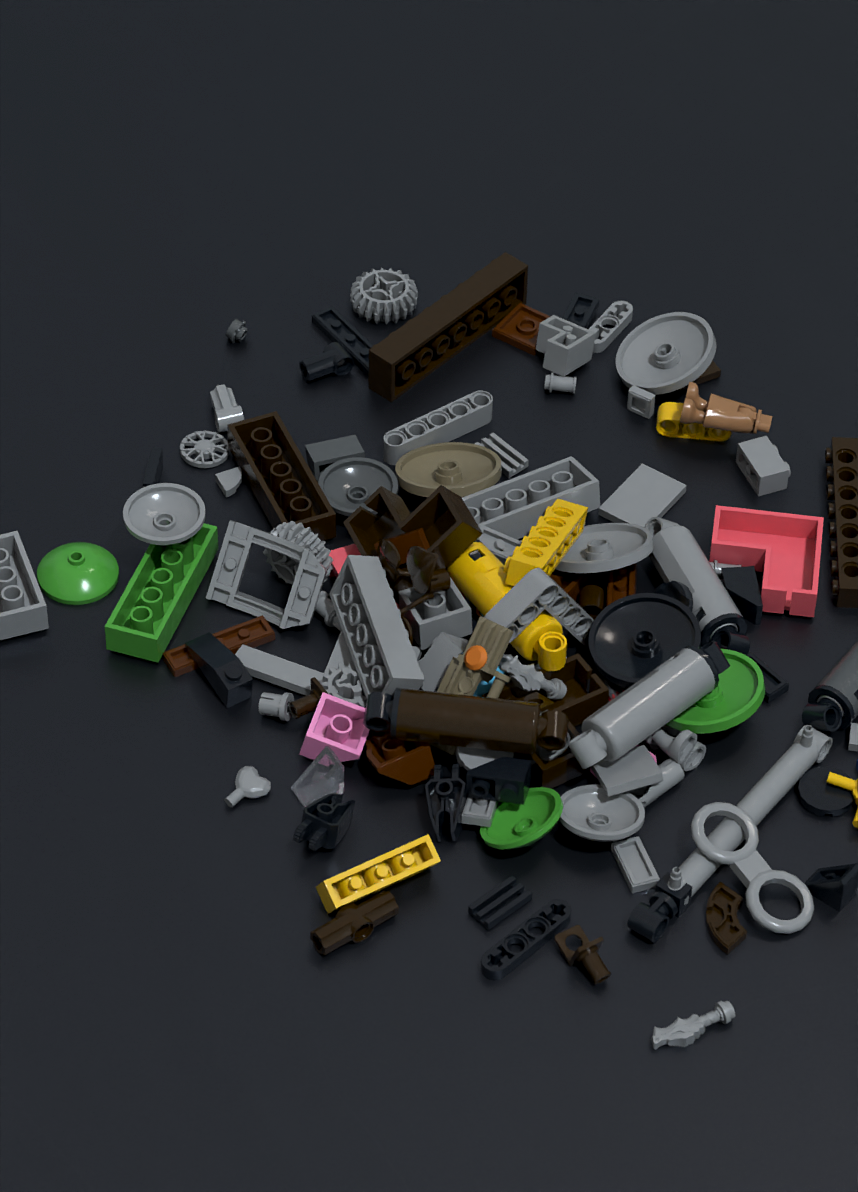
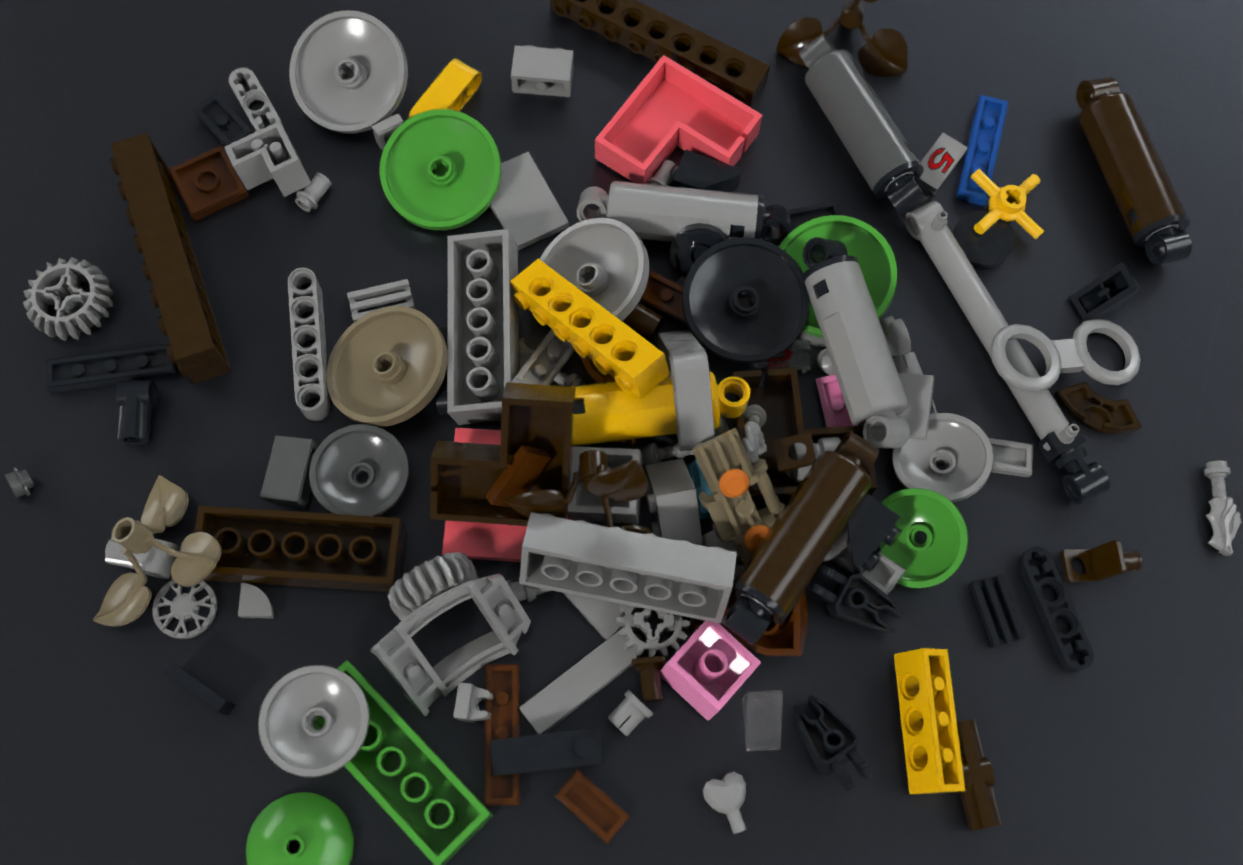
camera: 65 degrees left, 25 degrees up
medium nougat piece [679,382,773,434] -> none
none -> dark tan plant [92,475,221,627]
none -> bright green dish [380,109,502,230]
none -> light grey tile [453,683,493,723]
none -> reddish brown tile [555,769,630,844]

